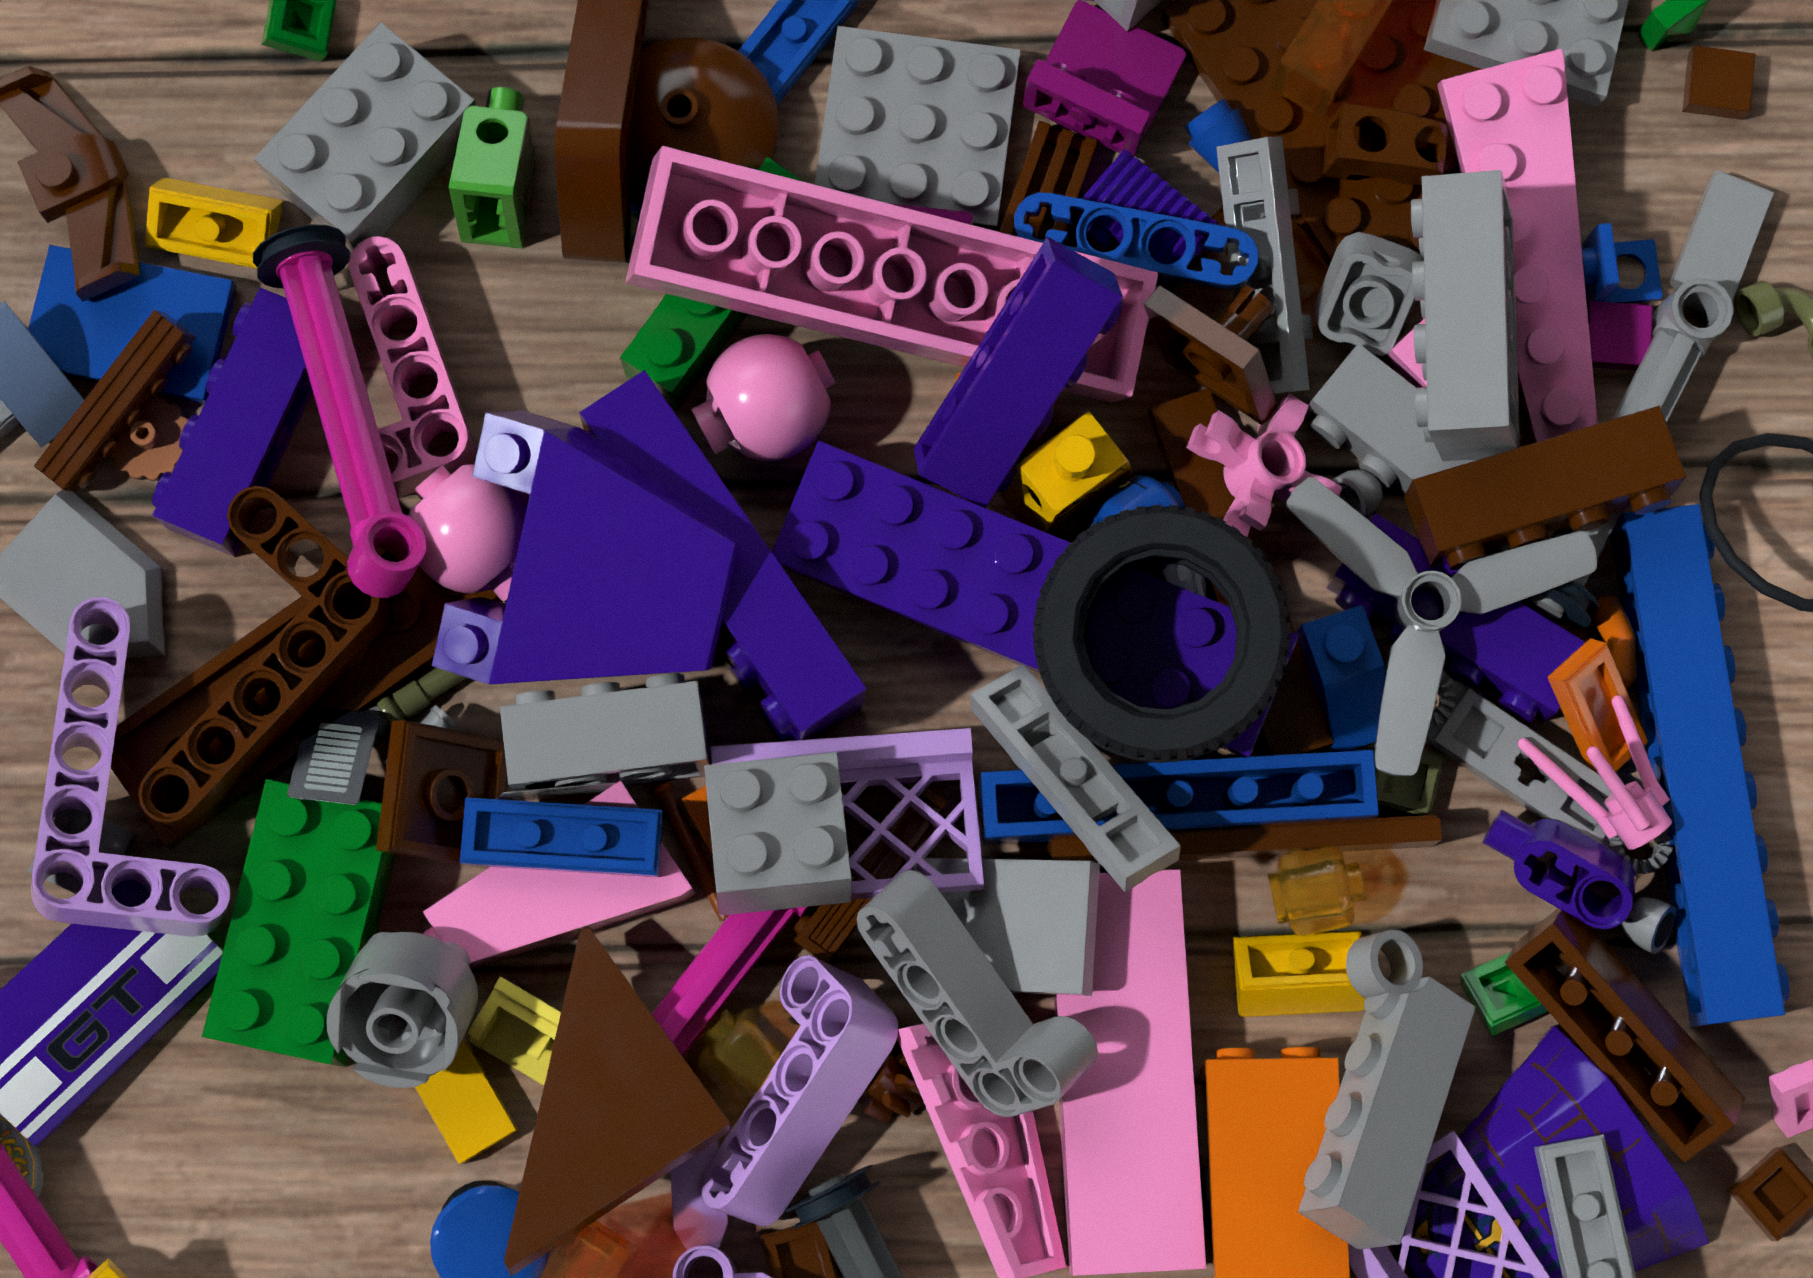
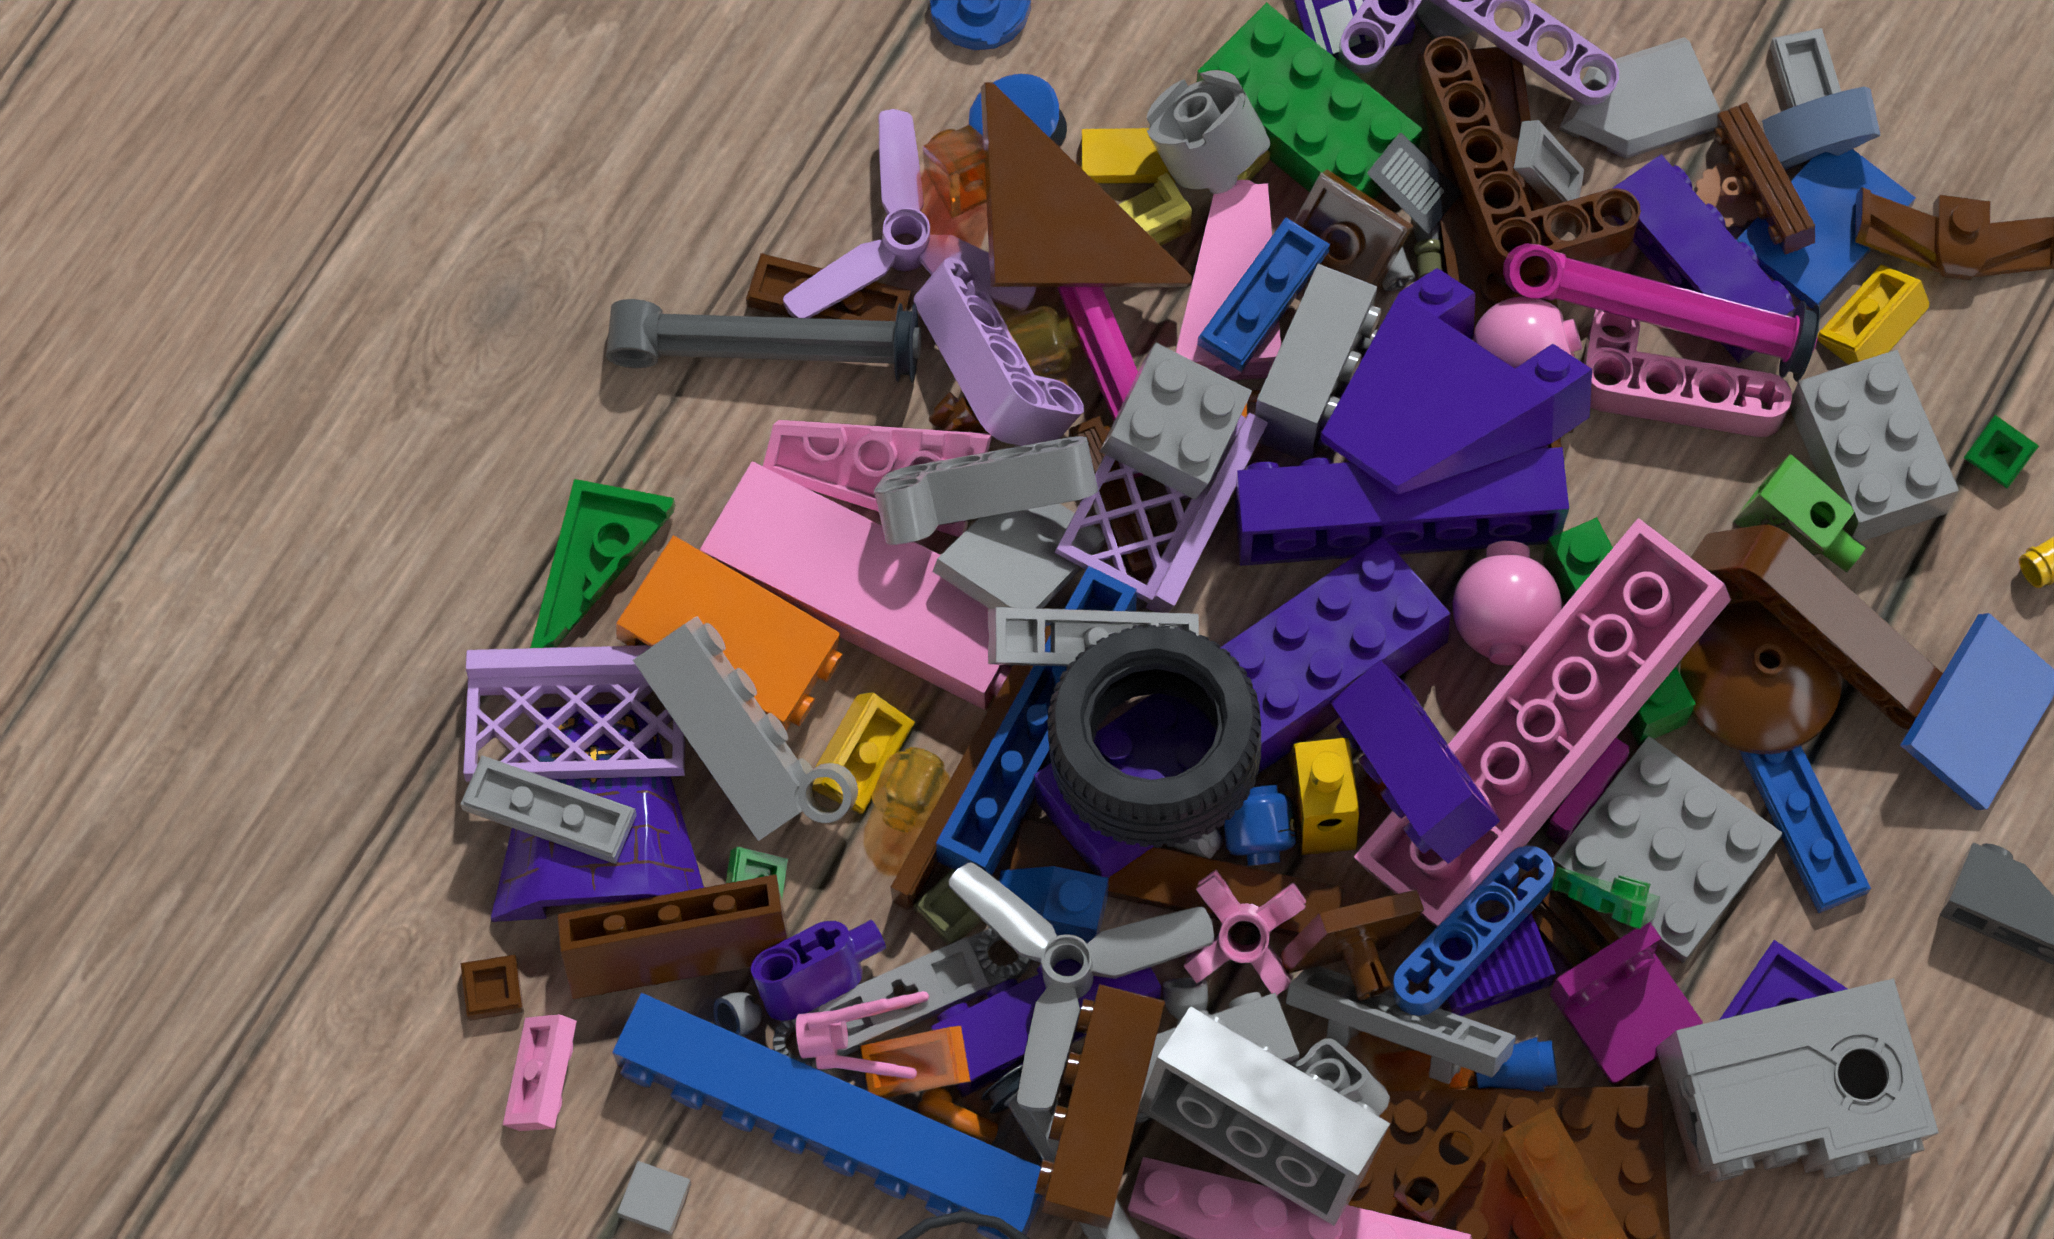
camera: 125 degrees right, 10 degrees down
none -> light grey tile [1514,120,1584,206]
none -> green wing [1552,867,1661,929]

